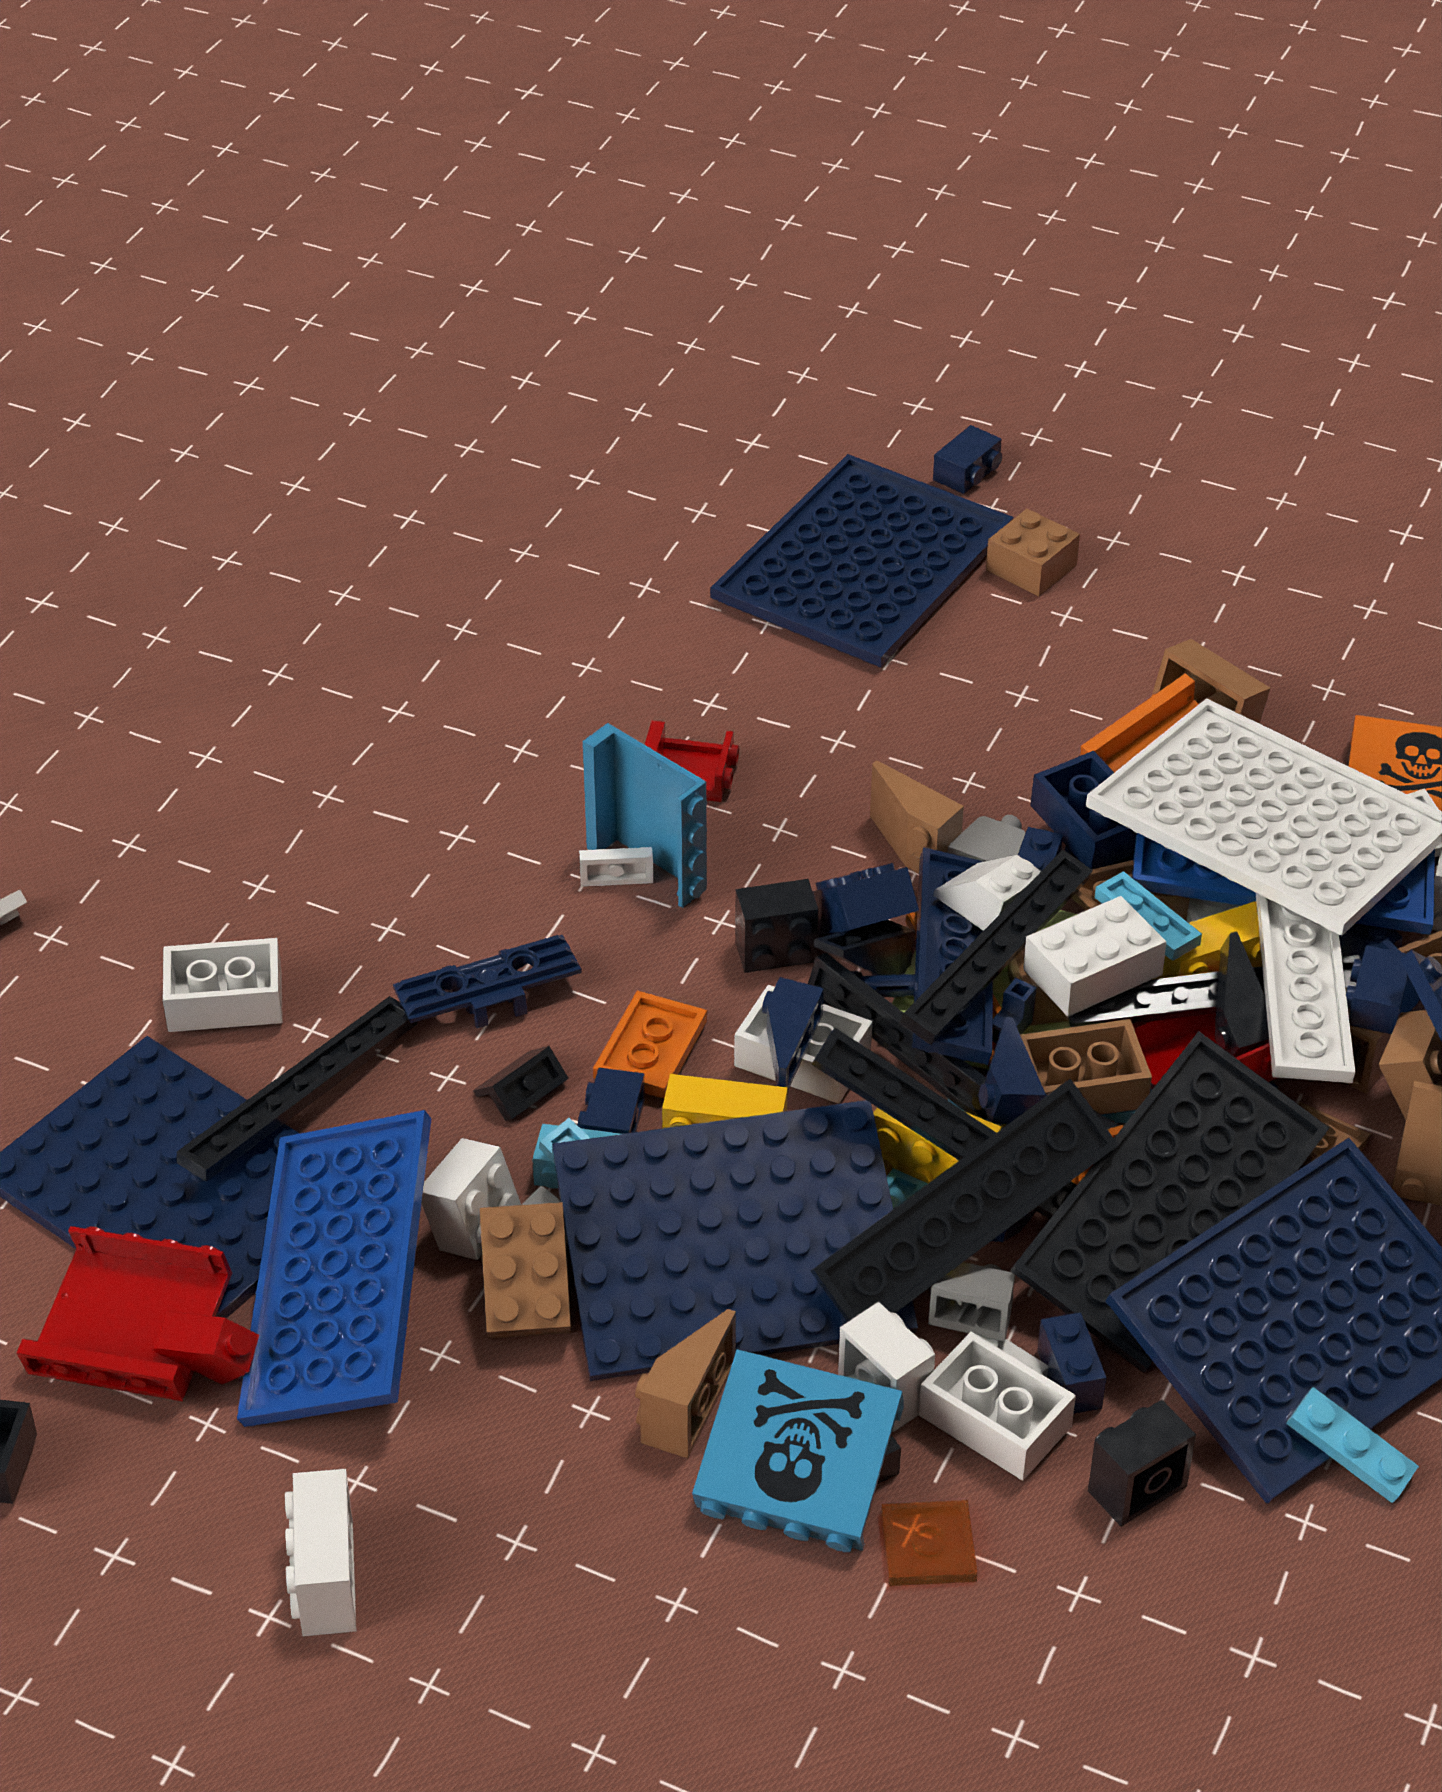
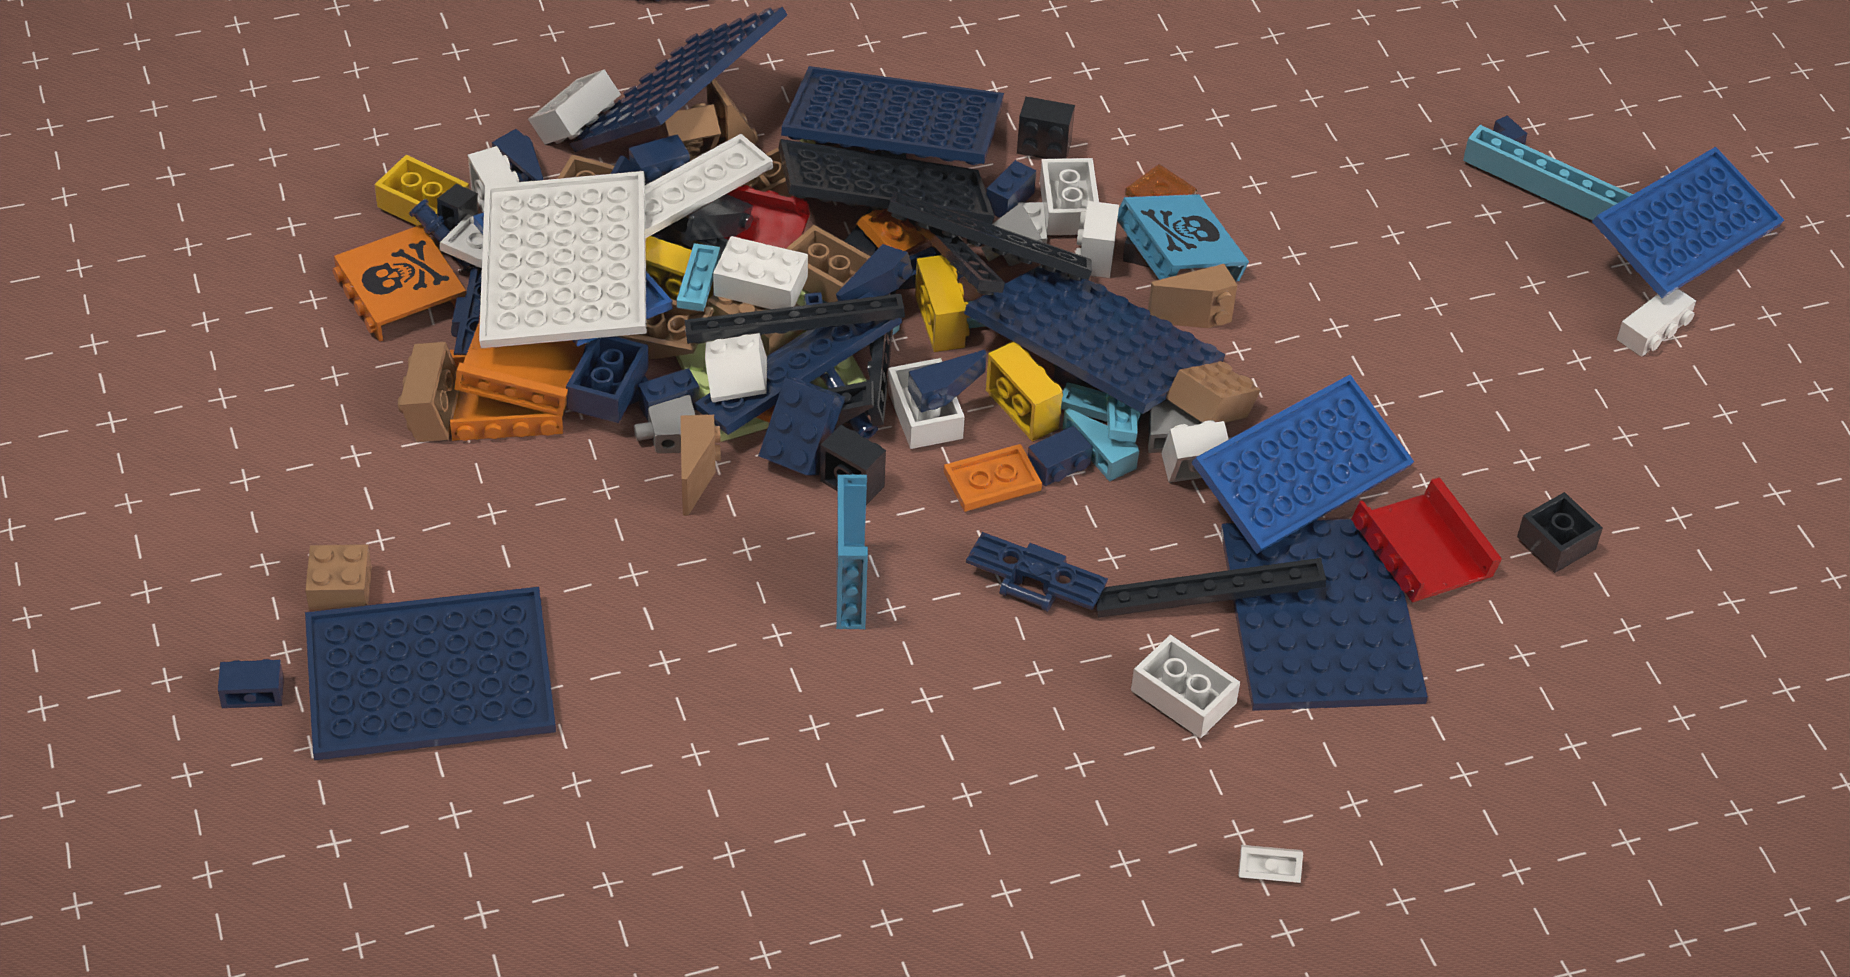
camera: 135 degrees left, 5 degrees up
red slope [152,1311,259,1385] -> none
white brick [285,1469,356,1636] -> none
black panel [473,1046,569,1121] -> none
white plate [579,847,653,887] -> none
red panel [644,720,740,802] -> none
medium azure plate [1286,1387,1419,1503] -> none

